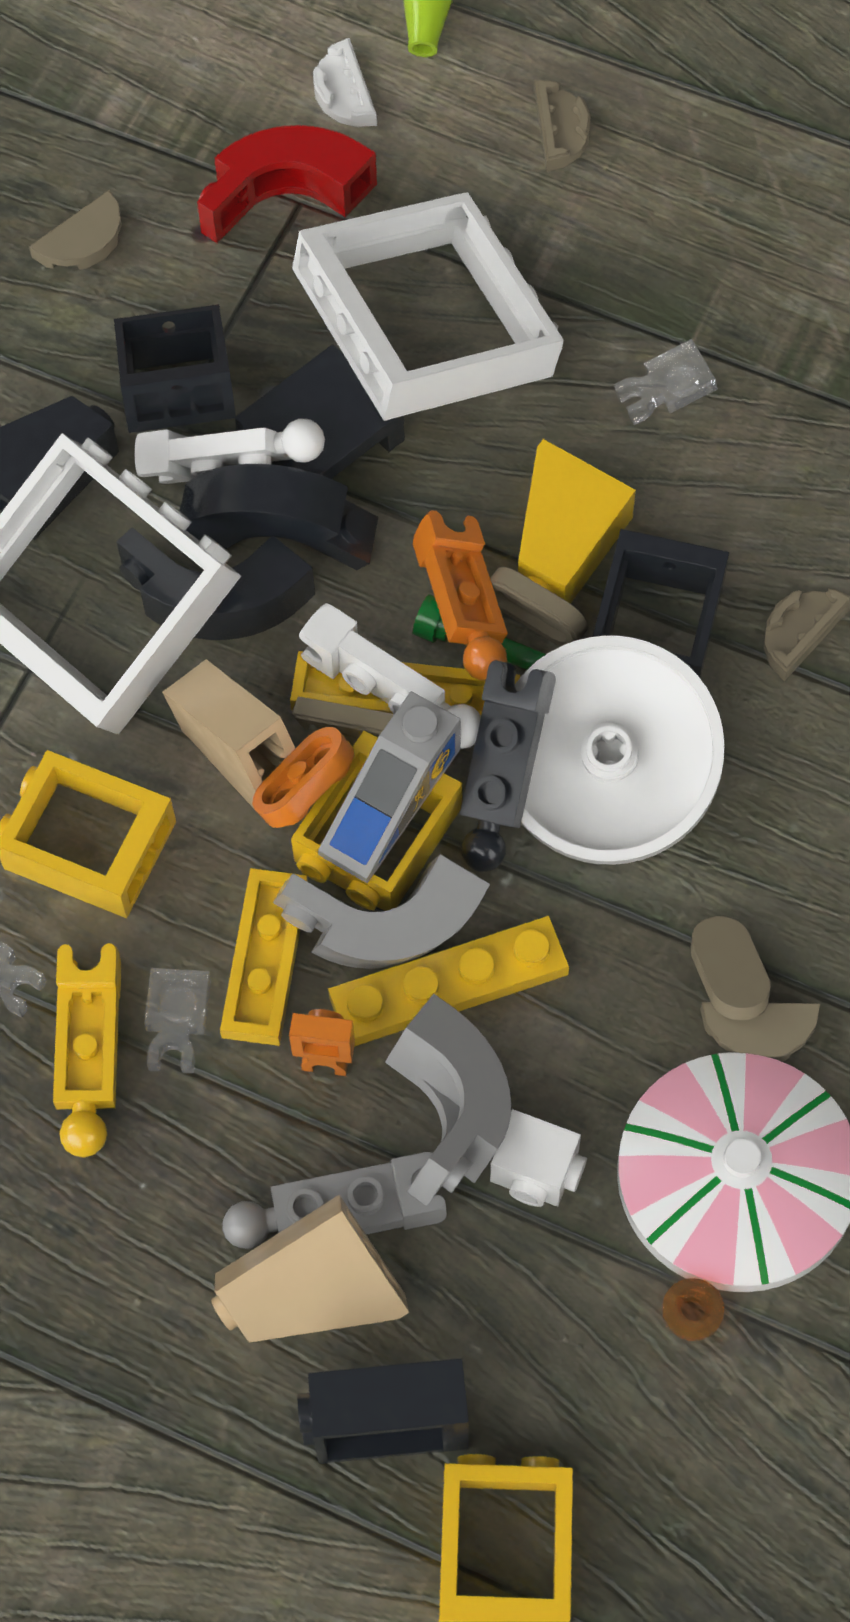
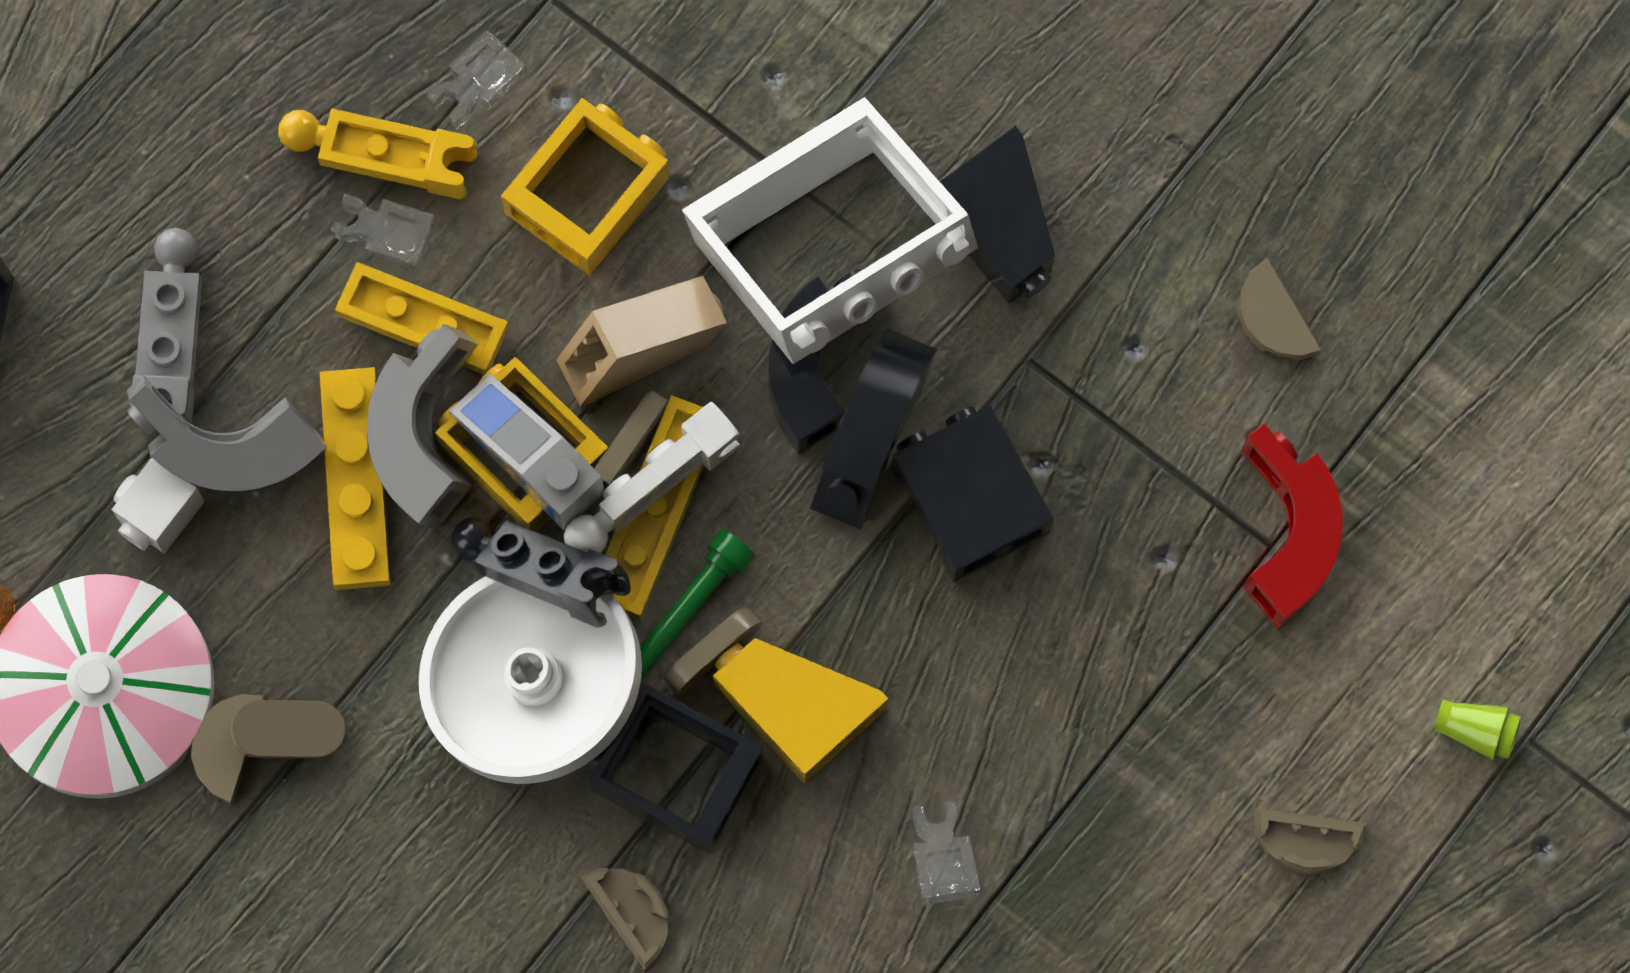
camera: 100 degrees right, 10 degrees up
black window [114,304,236,433] -> none
white plate [135,419,325,484] -> none
tan slope [211,1195,409,1343] -> none
orange plate [252,727,354,828] -> none
orange plate [289,1009,355,1076] -> none
white window [292,192,564,421] -> none
white tile [313,38,377,127] -> none
orange plate [413,510,508,681] -> none

